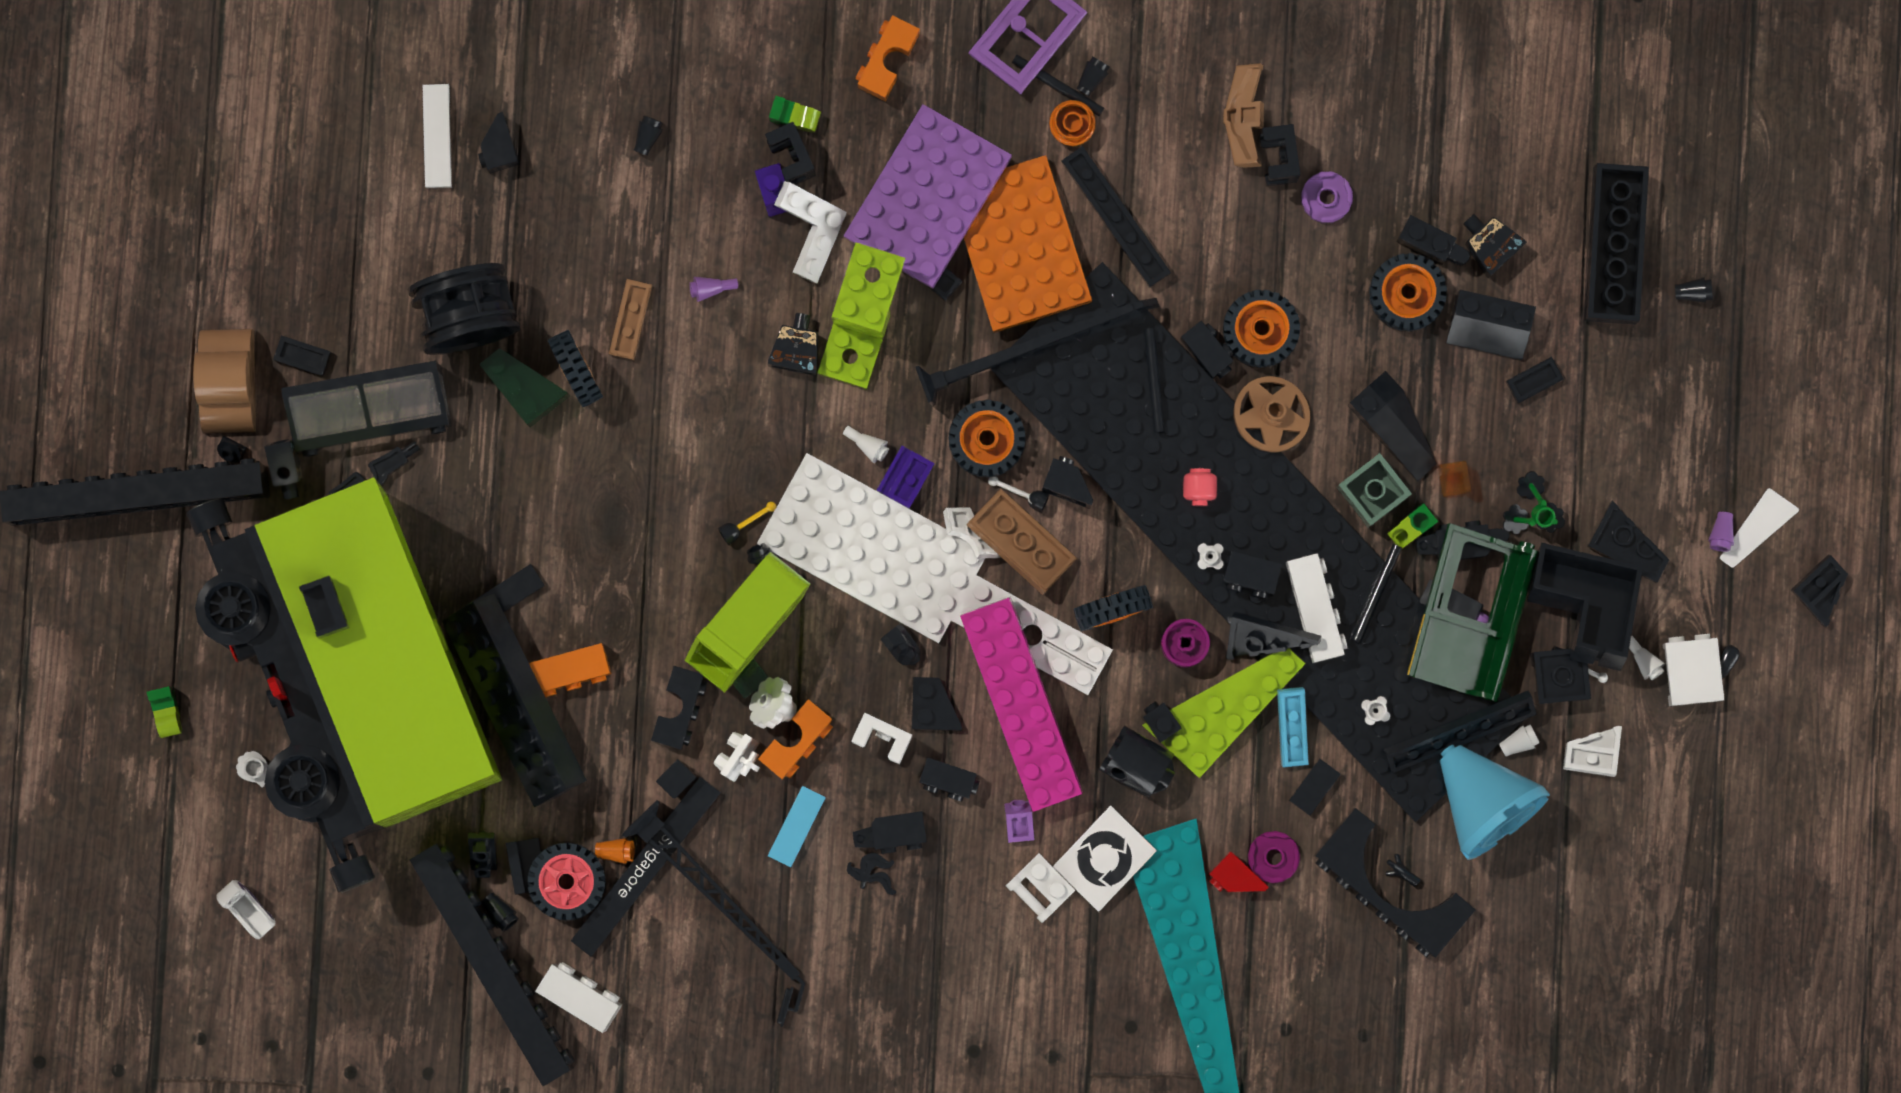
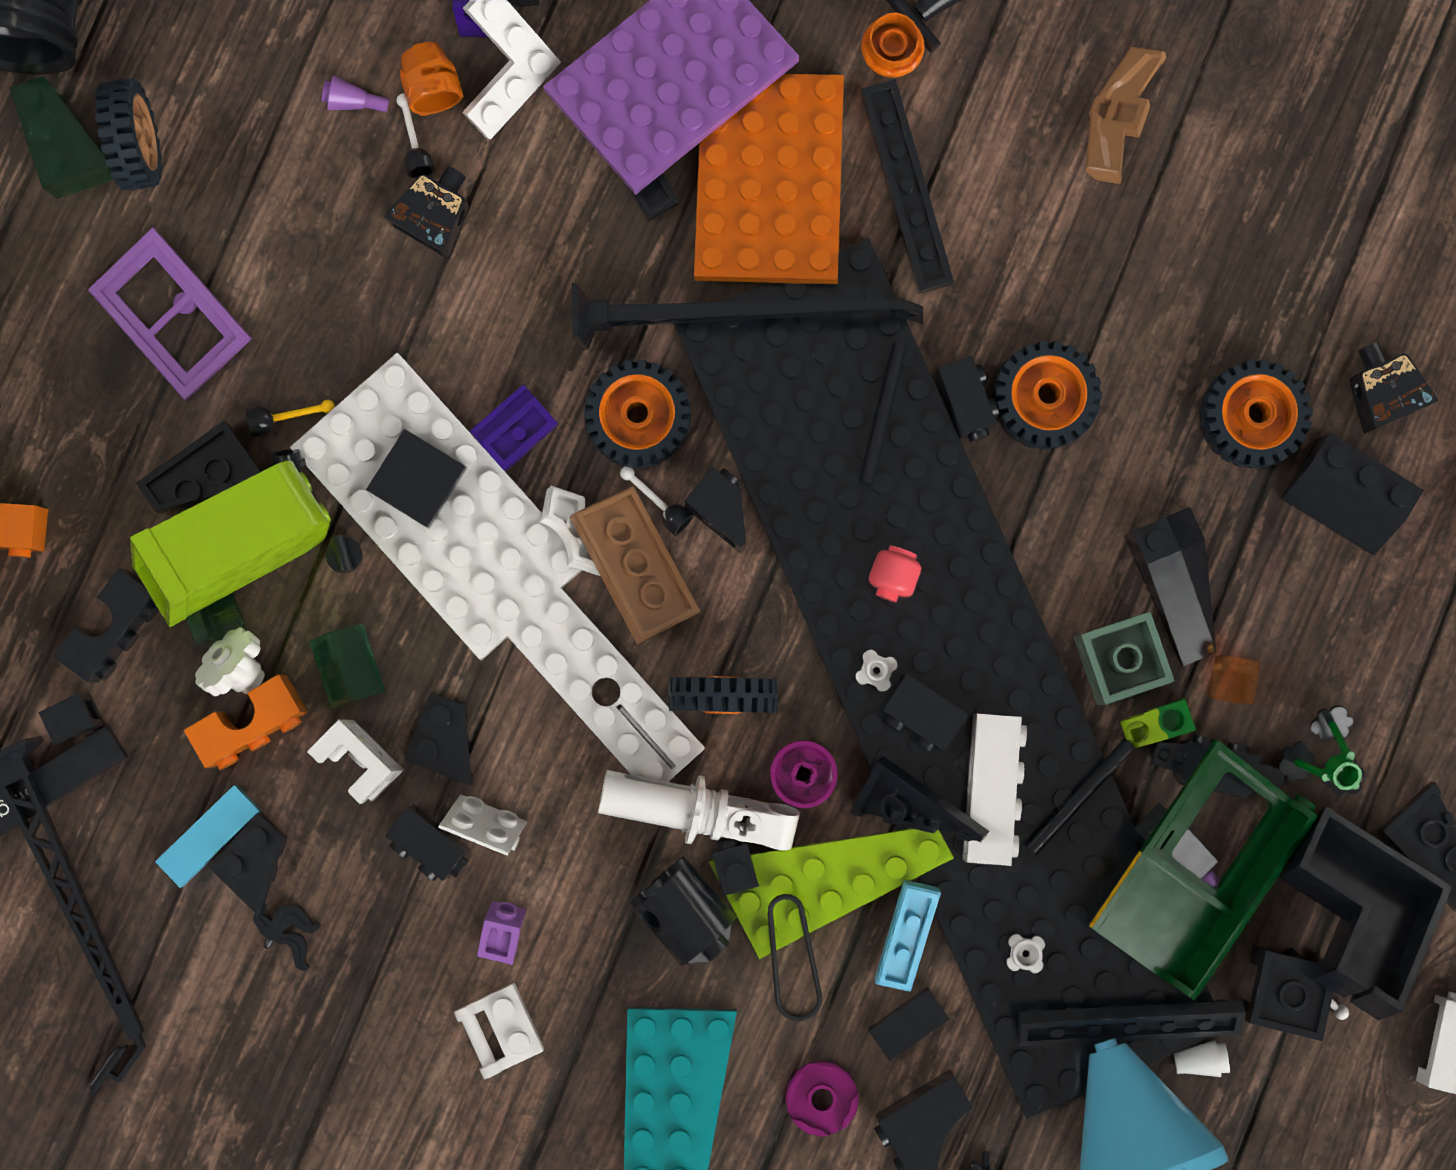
camera: 20 degrees right, 0 degrees up
medium nougat tile [609,279,652,361] -> none
white hips [714,732,760,782] -> none
lime bracket [818,242,906,389] -> none
white cone [843,426,889,463] -> none
black hinge [853,811,927,854] -> none
black rock [880,623,921,665] -> none
dark pink brick [960,597,1083,812] -> none
white sticker [1053,806,1157,912] -> none
red slope [1208,851,1269,892] -> none
medium nougat wheel [1234,376,1310,452] -> none
black panel [1259,124,1301,187] -> none
medium lavender tile [1301,172,1353,223] -> none
black hinge [1396,215,1470,266] -> none
black tile [1505,357,1564,404] -> none
white wing [1563,726,1622,777] -> none
white cone [1629,636,1665,680] -> none
none -> medium lavender door [88,227,252,401]
none -> black wing [136,421,262,514]
none -> black wing [208,813,288,915]
none -> clear green panel [309,624,386,710]
none -> black plate [326,535,363,574]
none -> black tile [366,429,467,529]
none -> black hinge [397,93,435,178]
none -> orange helmet [400,42,464,116]
none -> white hinge [438,794,527,856]
none -> white piece [598,770,800,850]
none -> black piece [768,894,822,1021]

